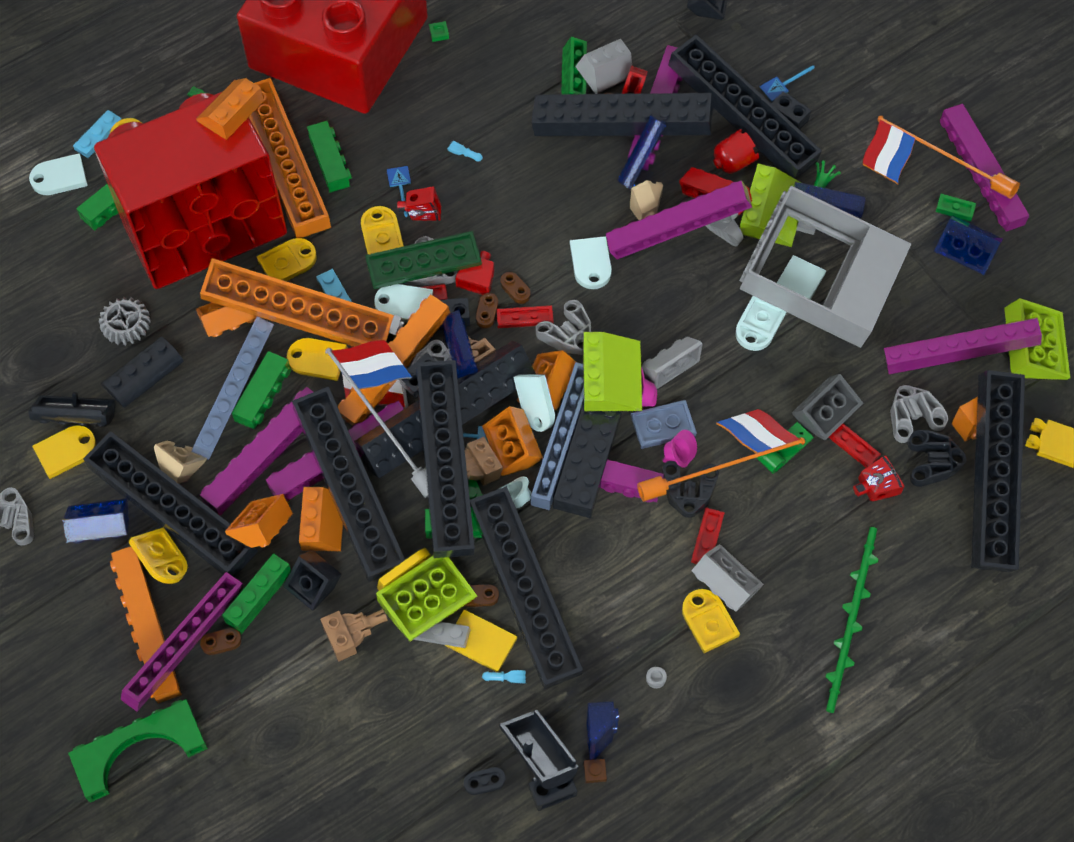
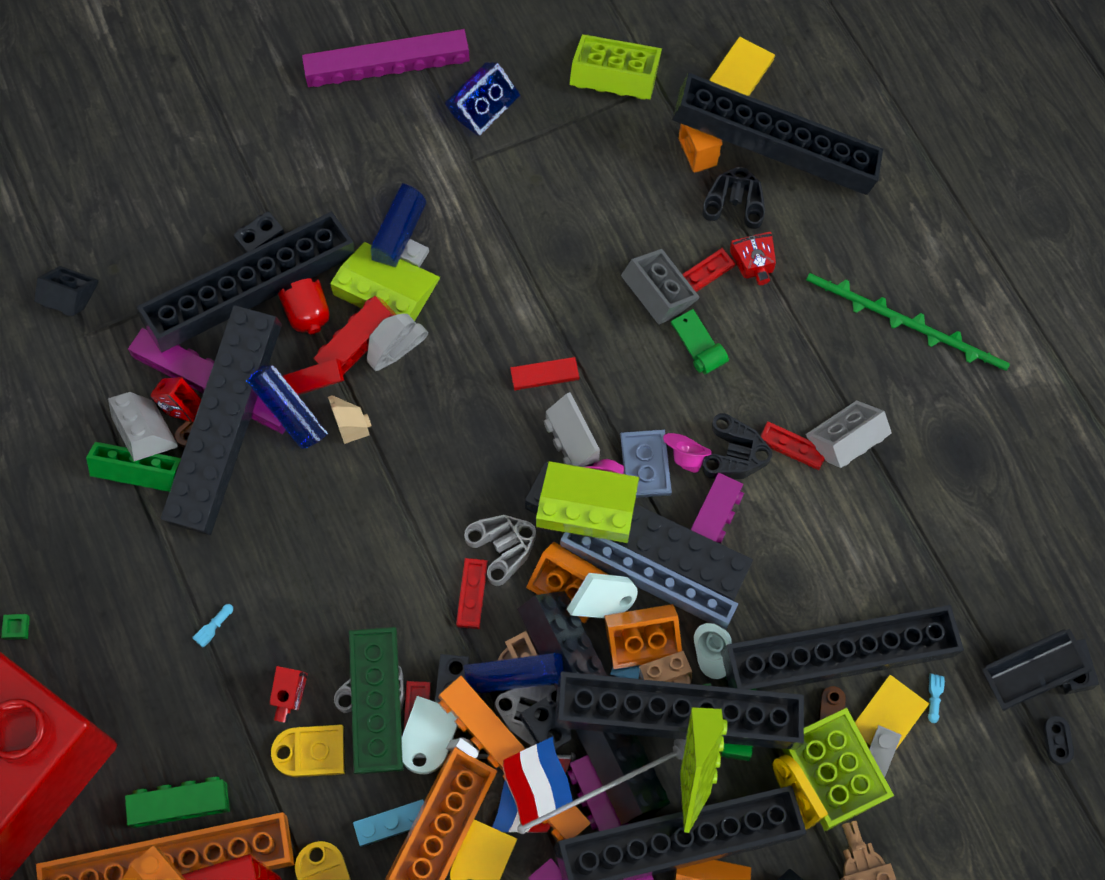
camera: 80 degrees left, 5 degrees up
piece [387,166,411,217] -> none
red torso [455,251,494,295] -> none
reddish brown plate [476,293,498,328] -> none
reddish brown plate [500,272,530,304] -> none
light aqua tile [570,237,611,289] -> none
reddish brown plate [584,759,607,783] -> none
clear blue slope [586,702,619,760] -> none
magenta brick [606,181,752,259] -> none
flag [637,409,805,502] -> none
light grey tile [646,667,667,688] -> none
yellow tile [682,589,740,653] -> none
light aqua tile [736,296,787,351] -> none
light grey panel [739,186,911,348] -> none
piece [760,66,815,102] -> none
light aqua tile [777,255,826,300] -> none
green piece [811,160,841,198] -> none
flag [863,116,1020,199] -> none
magenta brick [884,318,1042,374] -> none
light grey connector [890,385,948,443] -> none
green plate [935,194,976,222] -> none
none -> red tile [278,359,344,398]
none -> red tile [510,357,579,390]
none -> lime slope [680,708,727,833]

